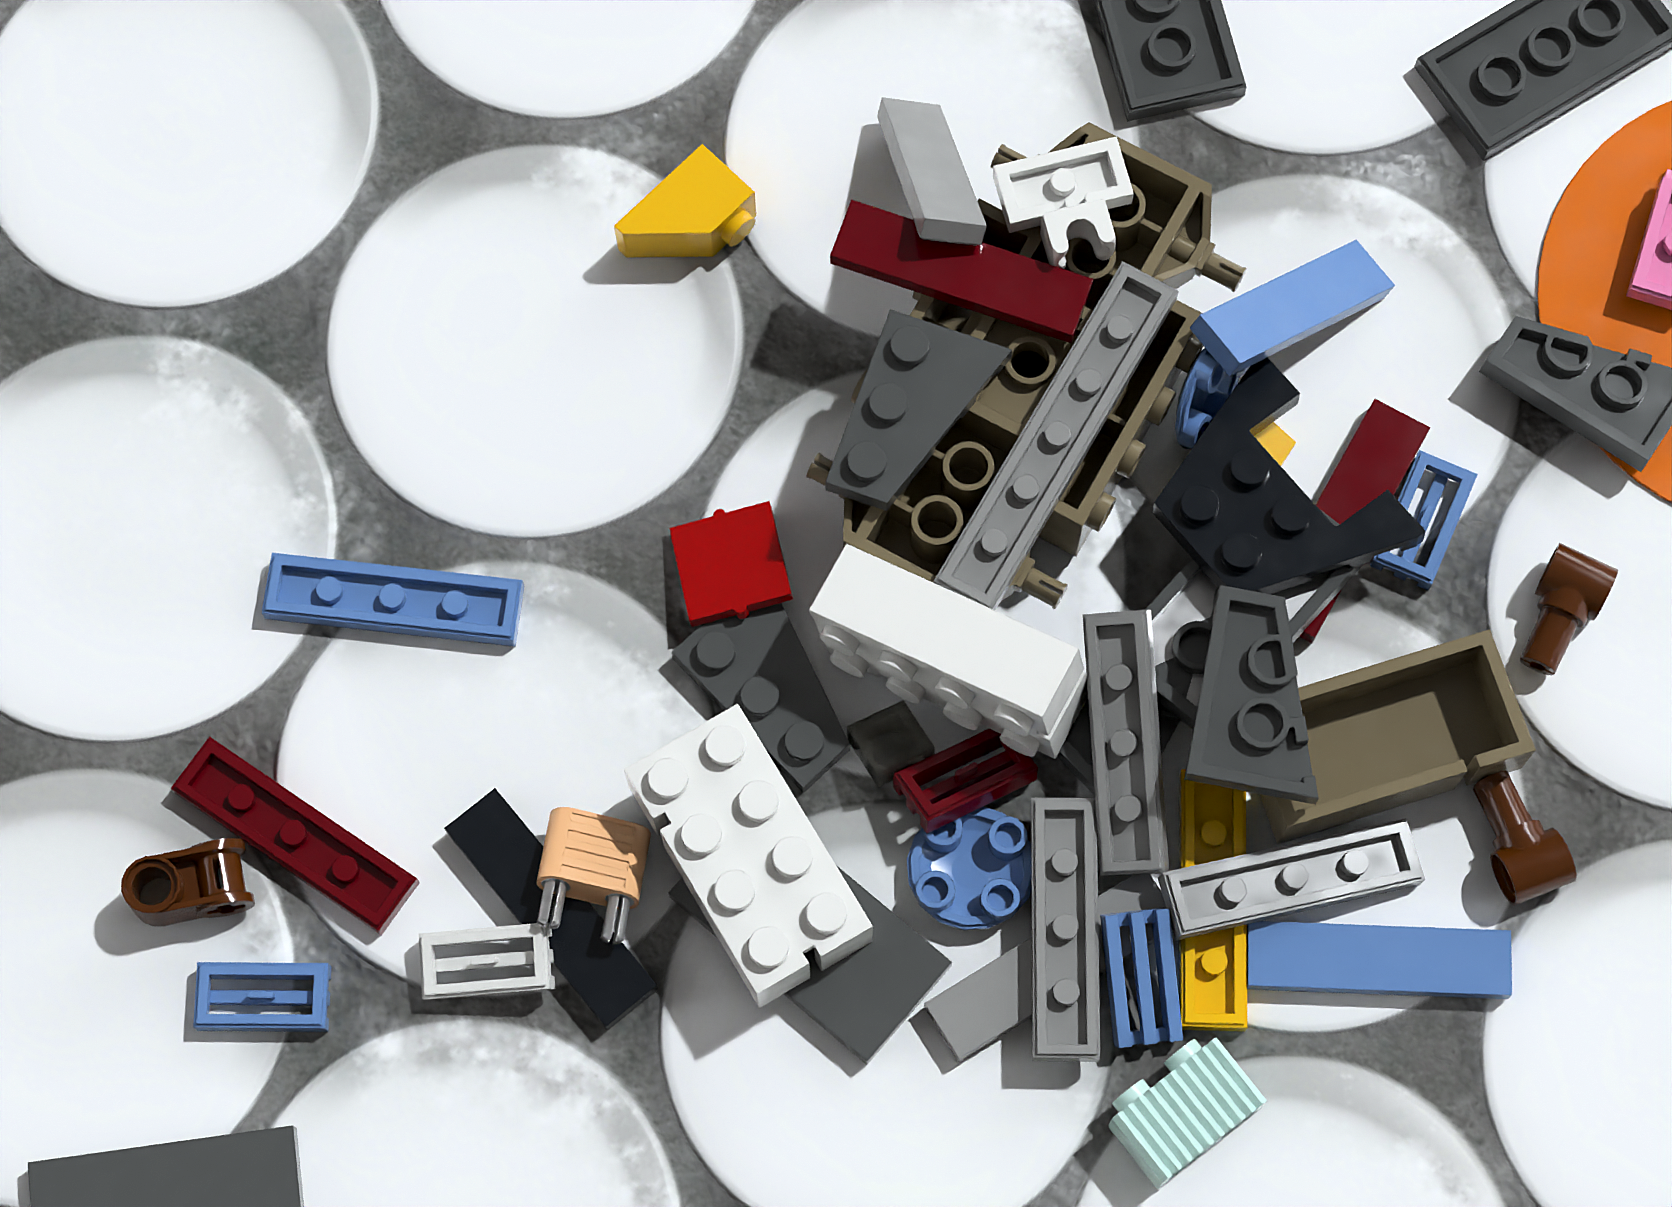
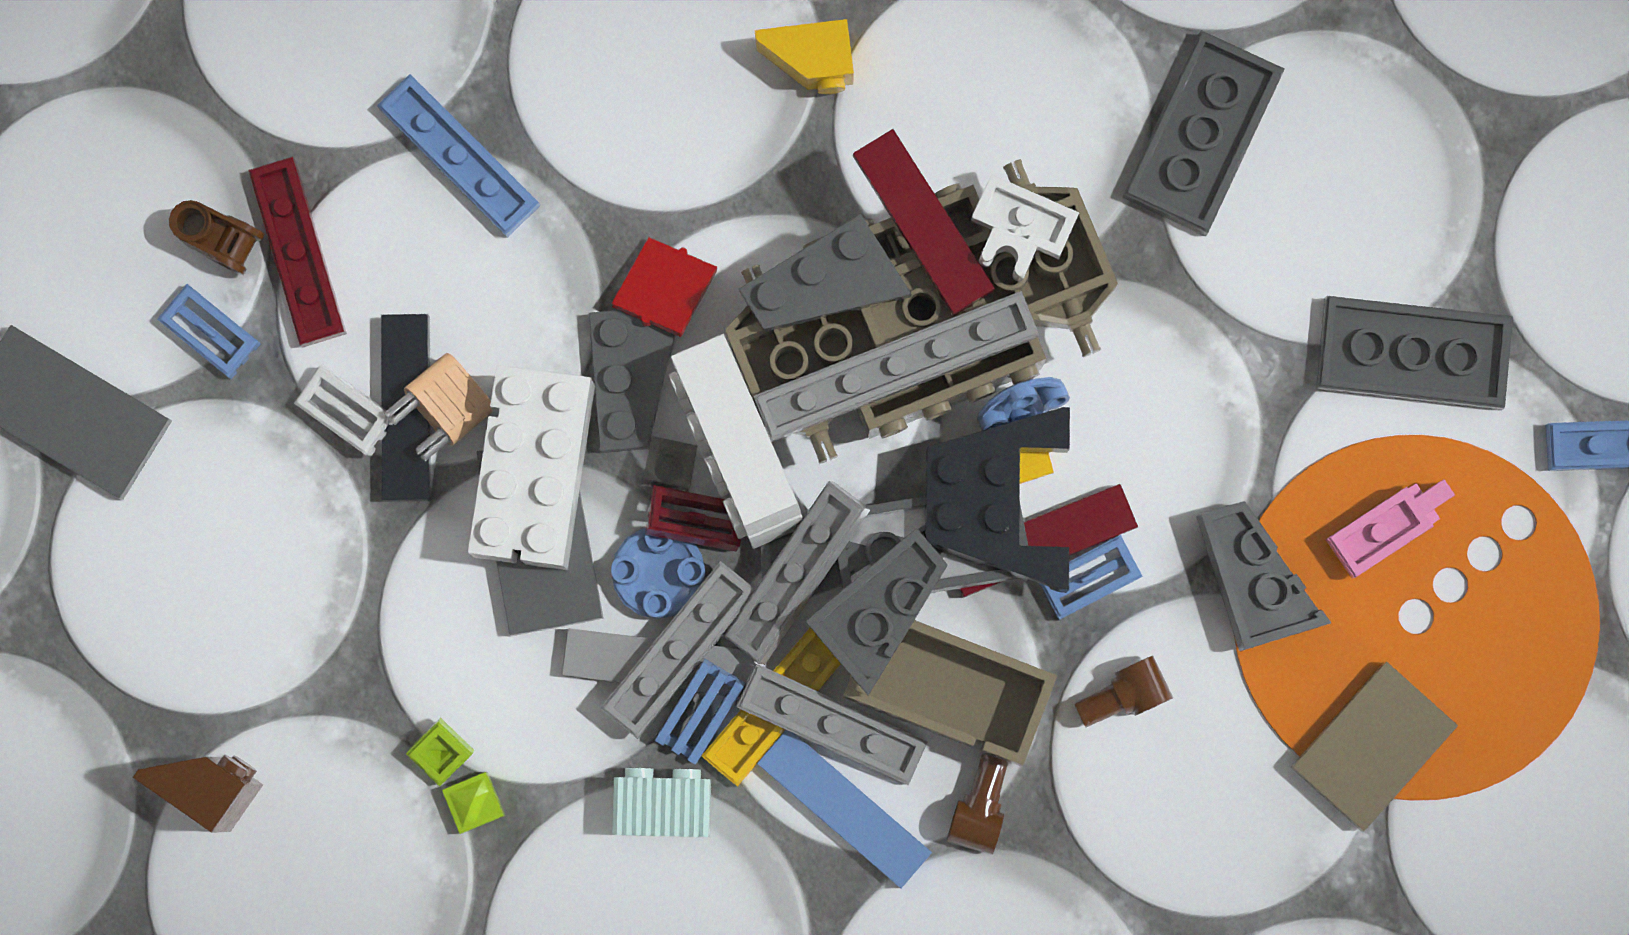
camera: 40 degrees right, 10 degrees up
light grey tile [877,97,987,246] -> none
medium blue tile [1190,239,1395,376] -> none

